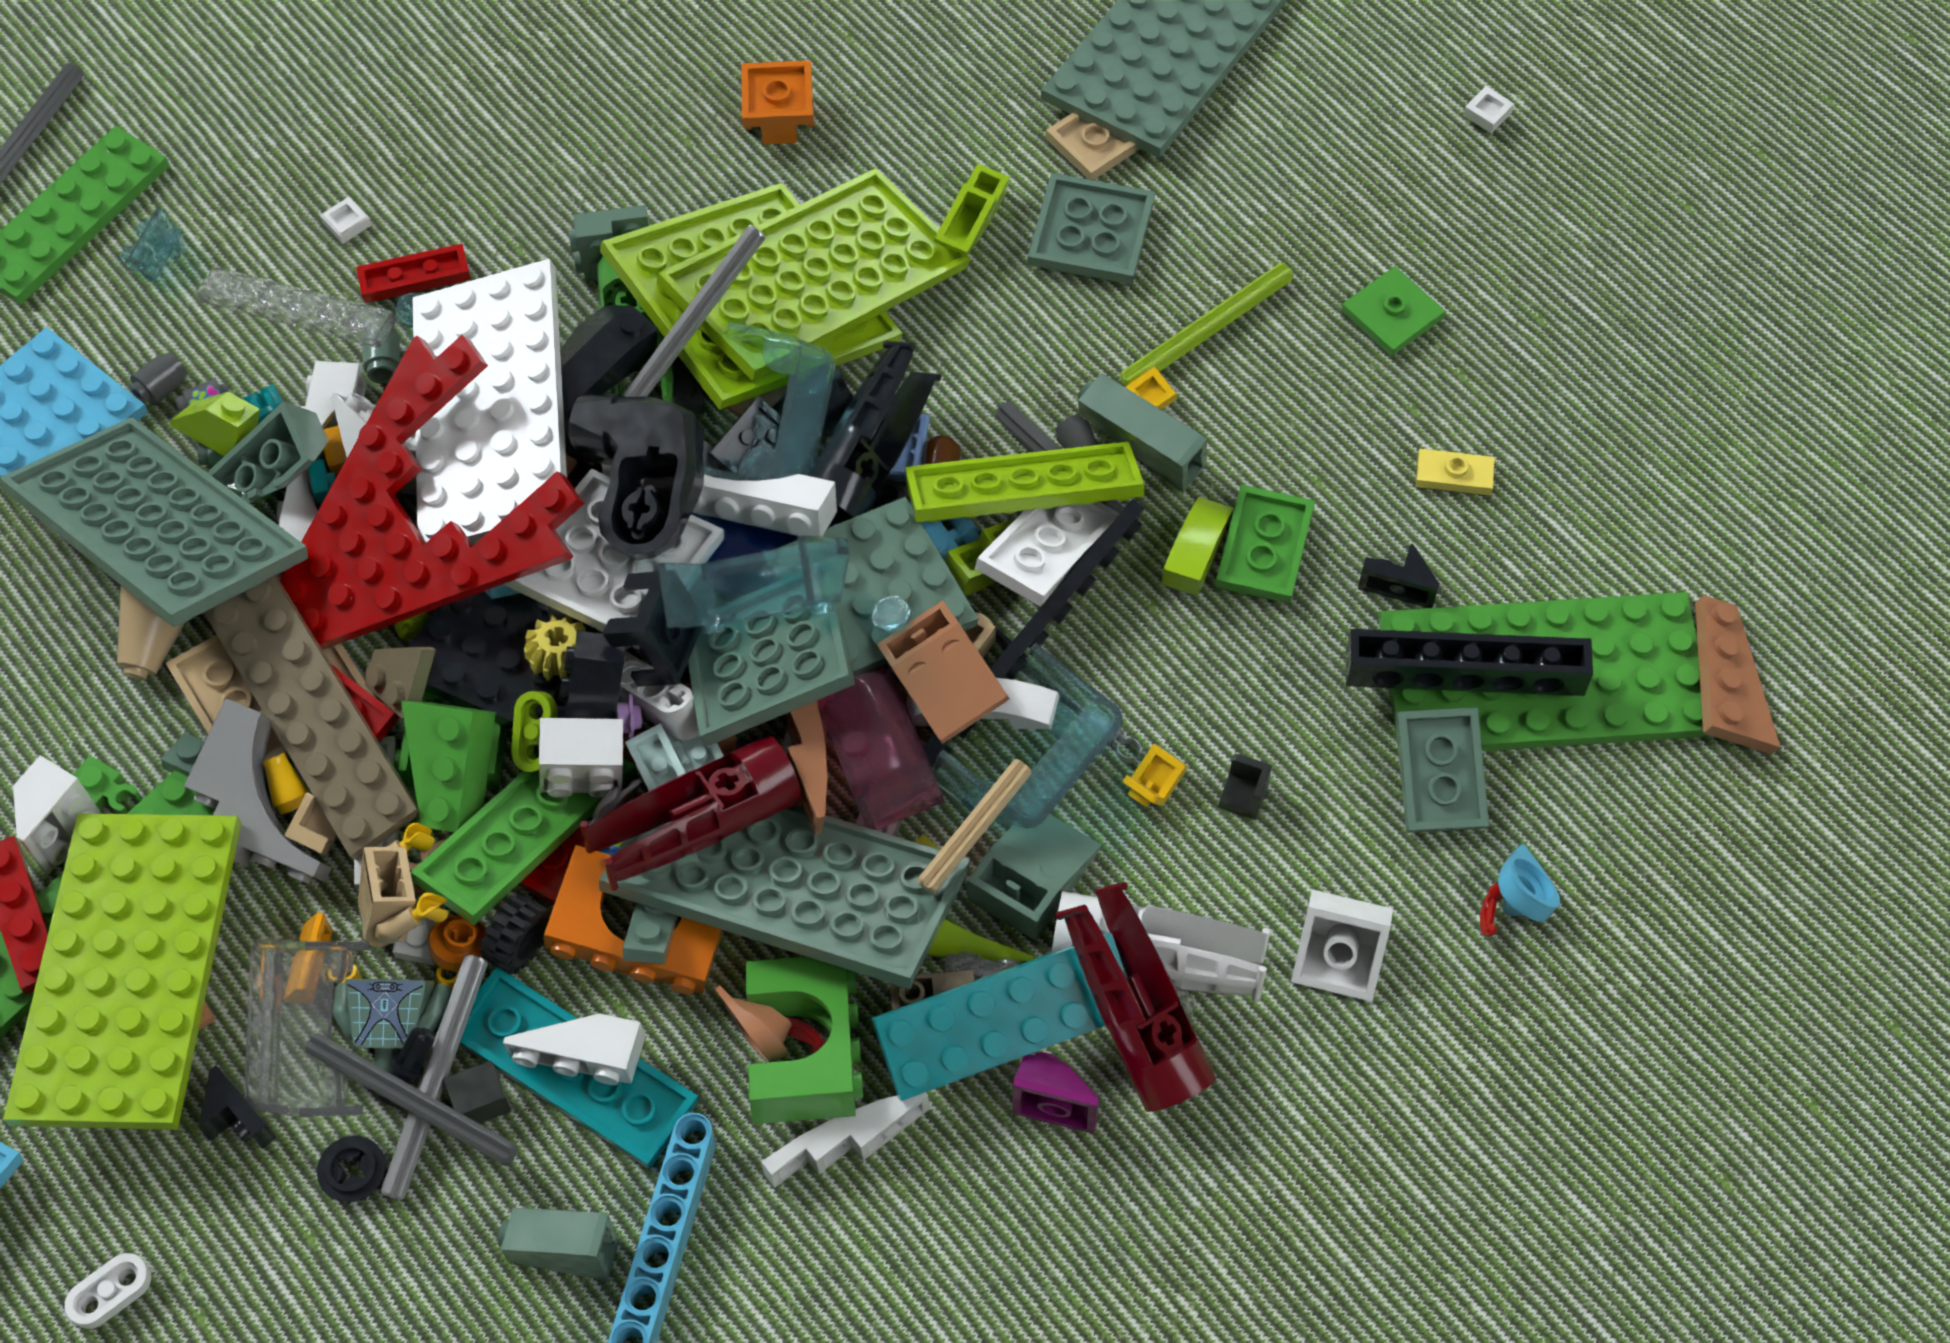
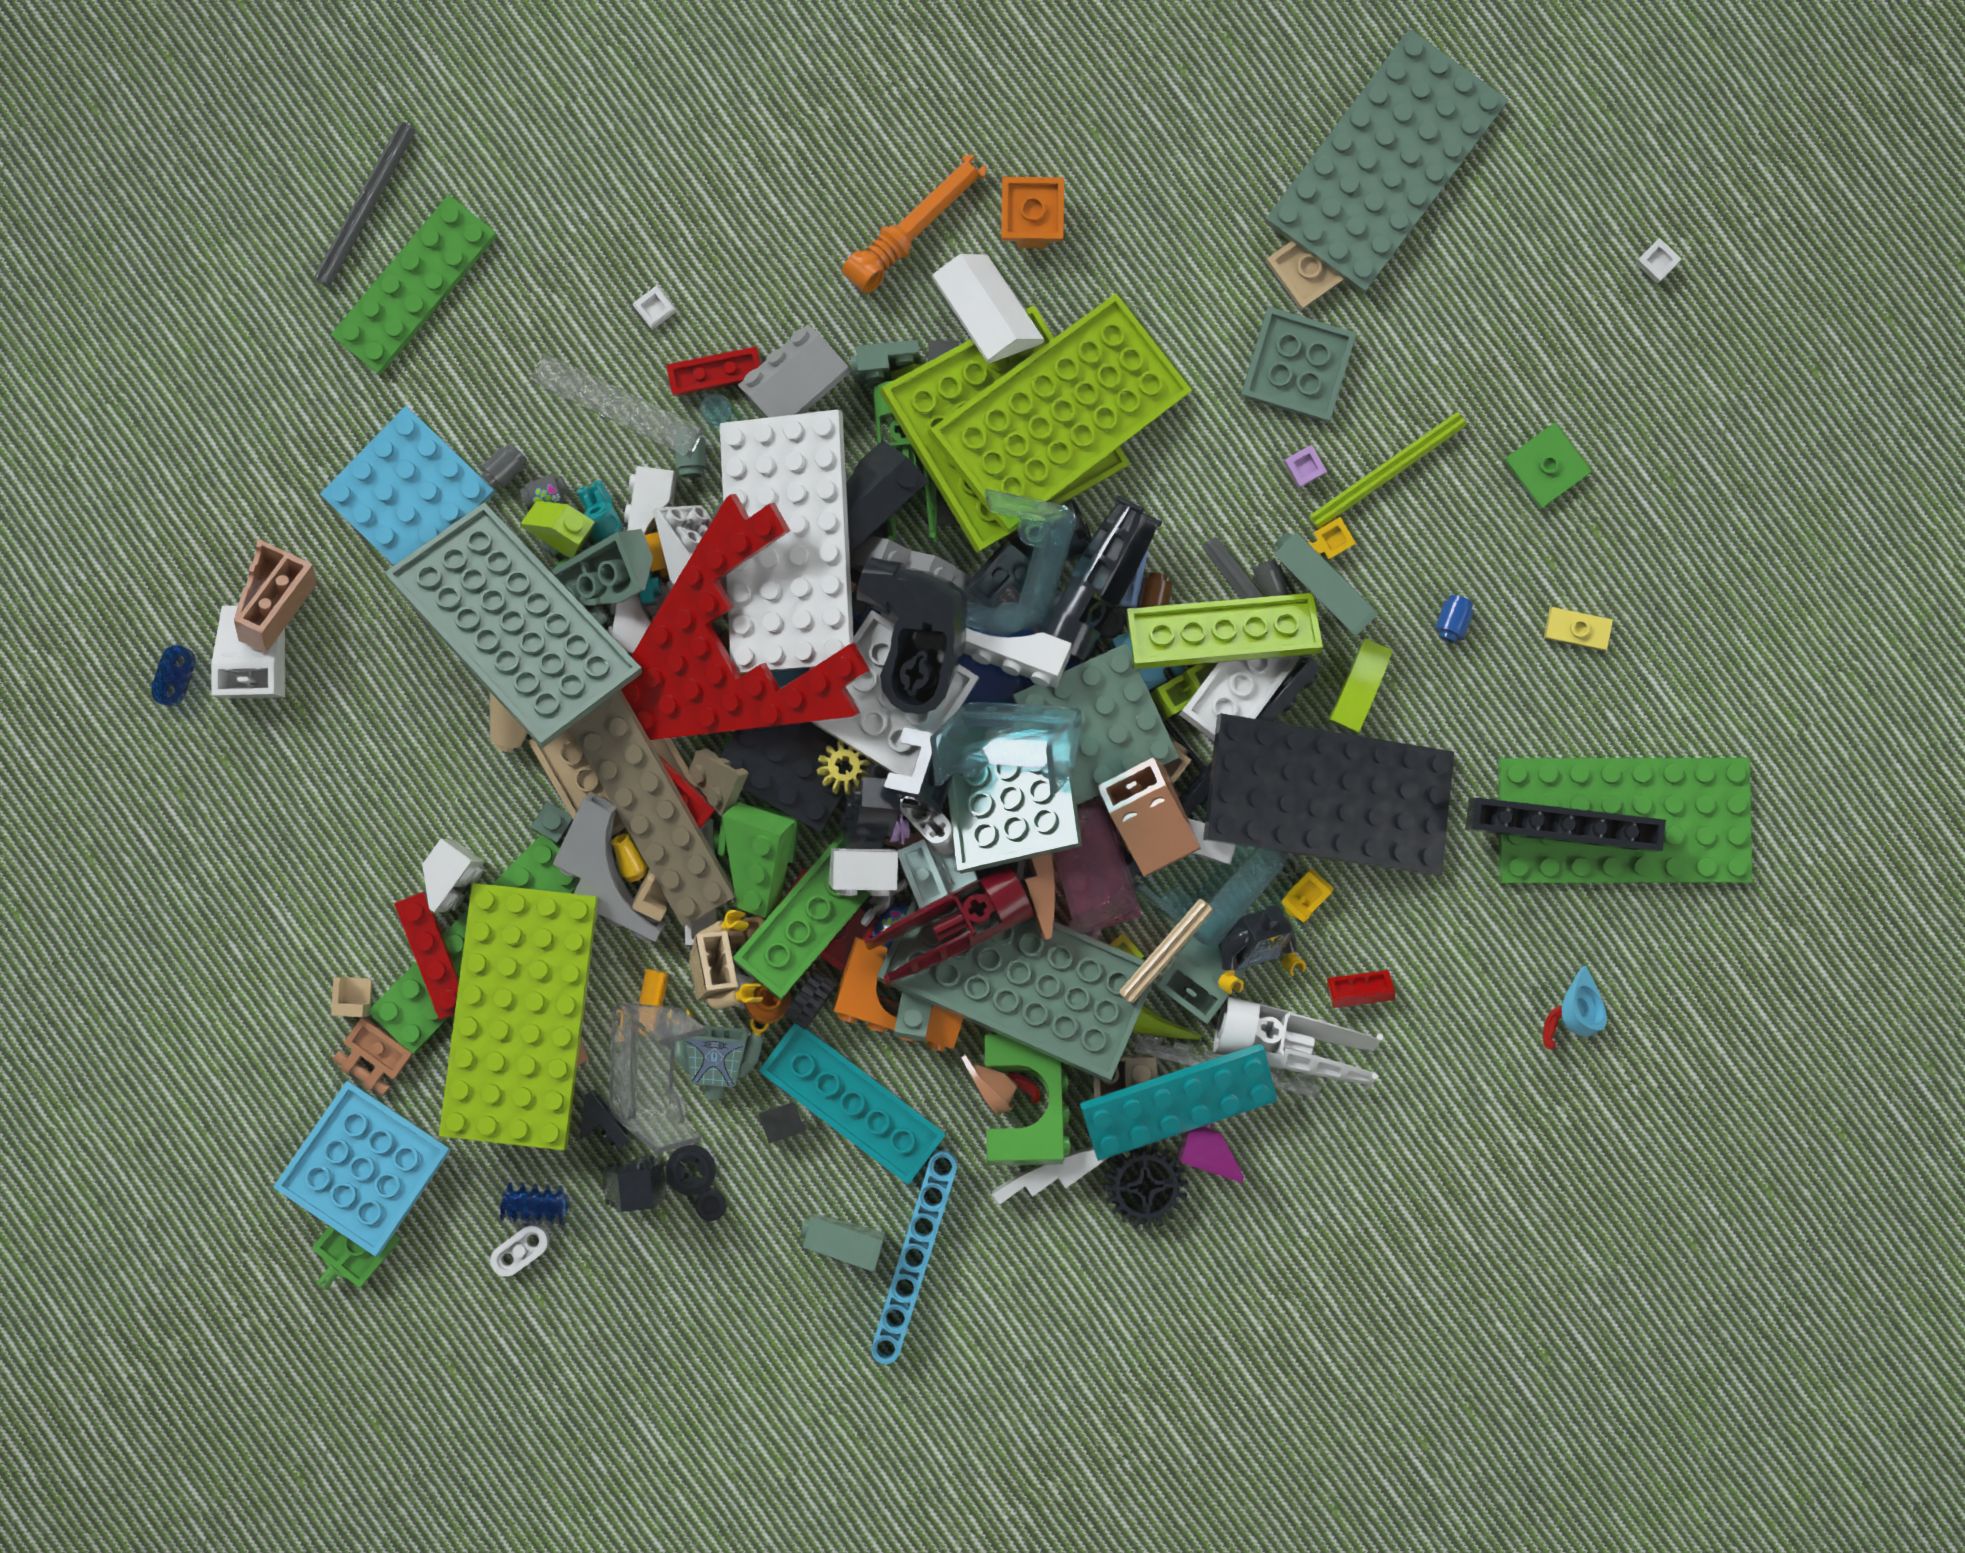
camera: 10 degrees right, 25 degrees up
bright green plate [73,755,142,814] -> none
clear light blue hips [120,208,184,282] -> none
dark grey axle [305,1033,518,1166] -> none
black axle [378,1027,435,1107] -> none
light grey axle [381,955,488,1200] -> none
white slope [503,1013,645,1085] -> none
lime plate [511,691,558,772] -> none
light grey axle [622,225,765,397] -> none
clear light blue plate [872,596,912,633] -> none
lime slope [934,163,1010,256] -> none
dark red piece [1056,882,1216,1112] -> none
bright green plate [1215,485,1315,604] -> none
pearl dark grey panel [1218,753,1272,820] -> none
white slope [1291,889,1393,1002] -> none
black slope [1358,543,1439,608] -> none
sand green plate [1396,707,1489,833] -> none
nougat wing [1695,595,1780,754] -> none
none -> clear blue piece [500,1182,569,1226]
none -> black wedge [601,1155,667,1212]
none -> black tile [695,1188,728,1221]
none -> light grey slope [738,324,852,418]
none -> orange piece [842,154,987,294]
none -> white slope [932,254,1044,364]
none -> black gear [1103,1143,1188,1229]
none -> black plate [1203,713,1454,875]
none -> black torso [1218,905,1306,995]
none -> lavender plate [1284,445,1327,489]
none -> red plate [1327,970,1395,1008]
none -> blue brick [1434,595,1474,643]

